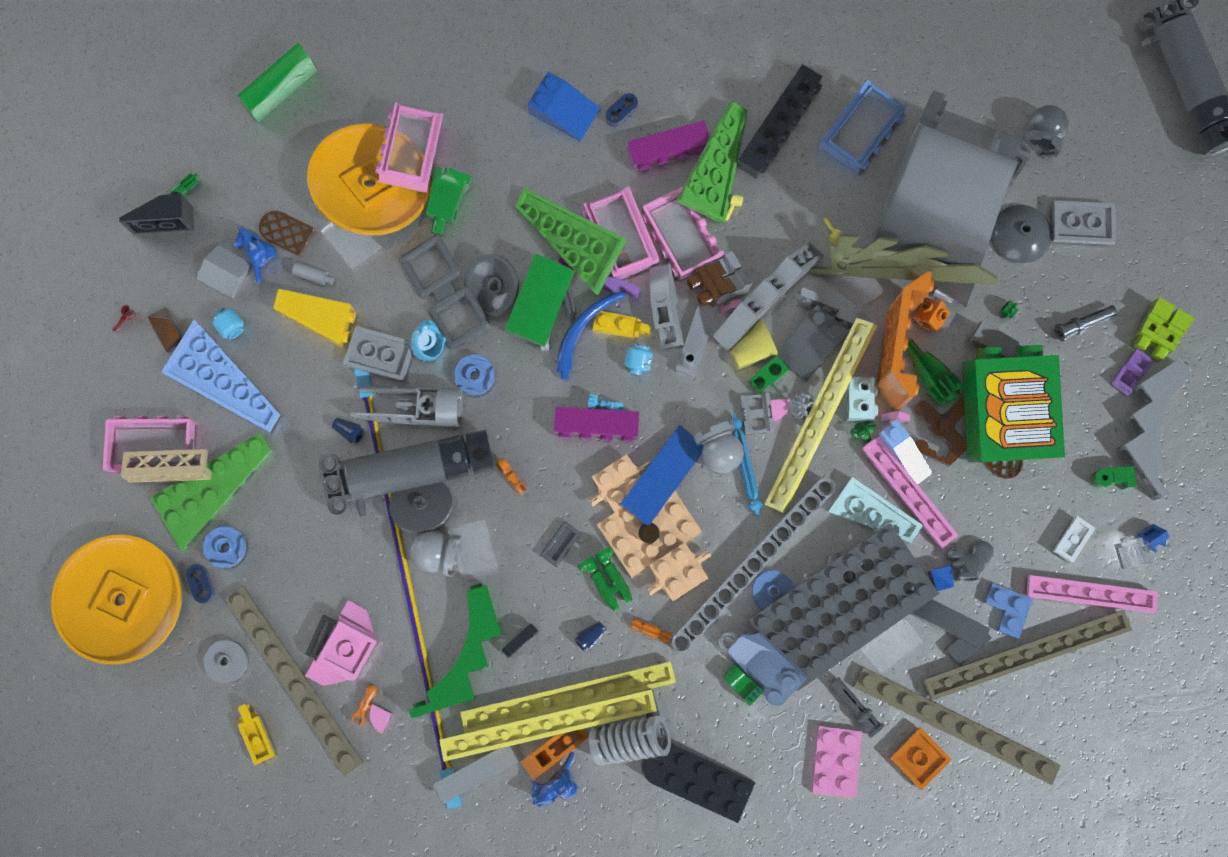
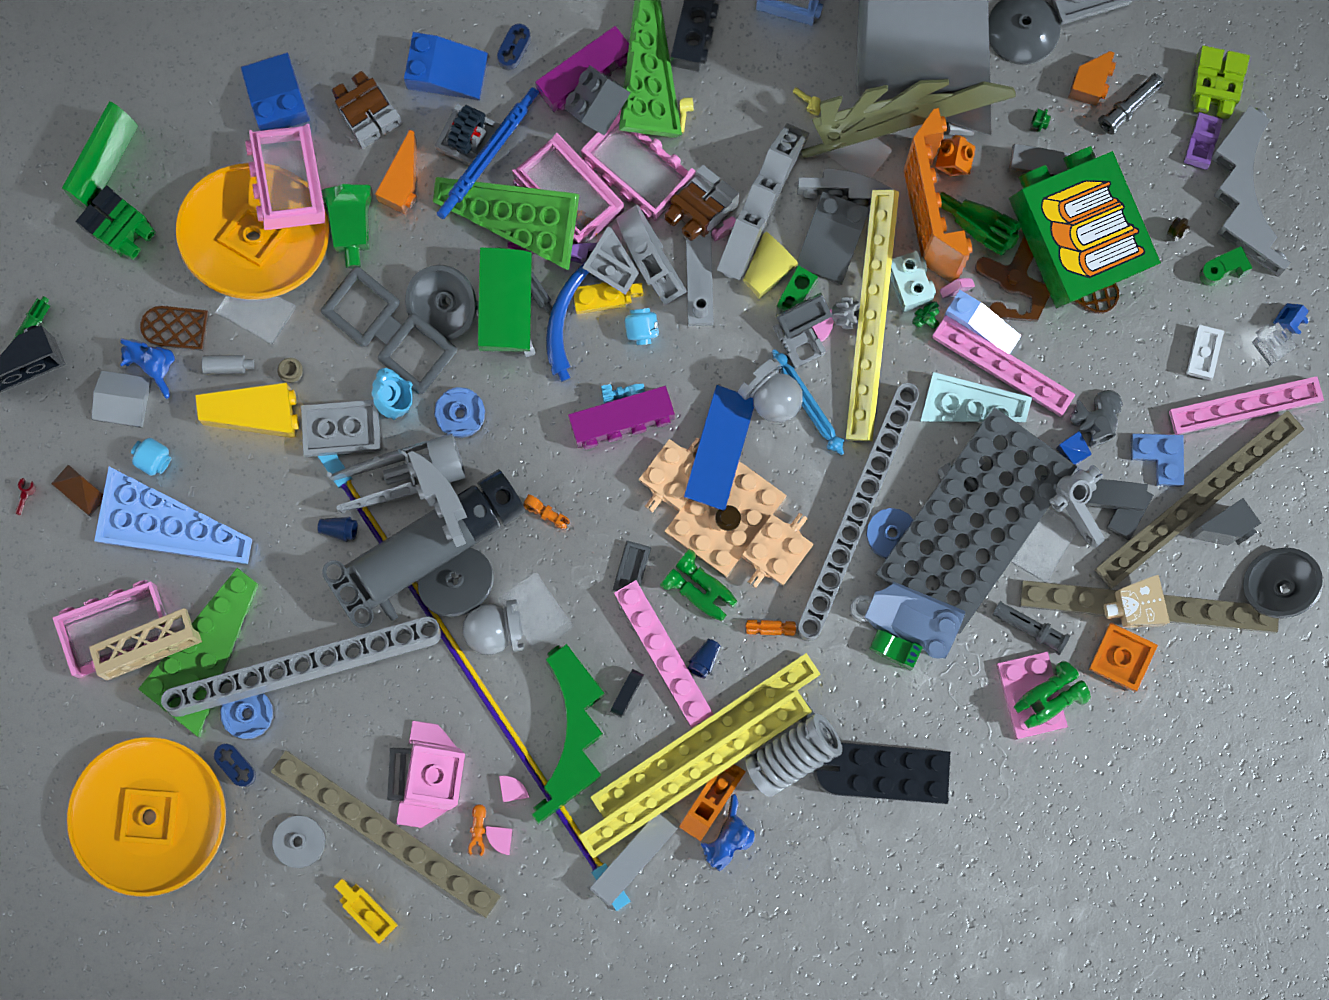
camera: 20 degrees left, 0 degrees up
none -> green hips [75,185,156,260]
none -> light grey beam [161,617,441,717]
none -> blue slope [241,52,310,131]
none -> dark tan plate [277,358,303,383]
none -> hips [332,71,402,149]
none -> orange slope [375,130,417,214]
none -> light grey slope [407,451,467,547]
none -> plate [434,104,501,166]
none -> blue axle [436,87,539,219]
none -> bright pink tile [499,776,529,802]
none -> dark grey brick [564,65,631,136]
none -> light grey wing [583,226,639,295]
none -> bright pink plate [614,580,714,728]
none -> dark grey tile [775,293,832,339]
none -> green piece [1014,661,1091,728]
none -> light grey piece [1049,465,1105,548]
none -> orange slope [1068,51,1116,106]
none -> tan torso [1104,575,1170,628]
none -> dark brown plate [1167,217,1190,242]
none -> dark grey slope [1190,498,1261,546]
none -> dark grey dish [1243,548,1323,619]

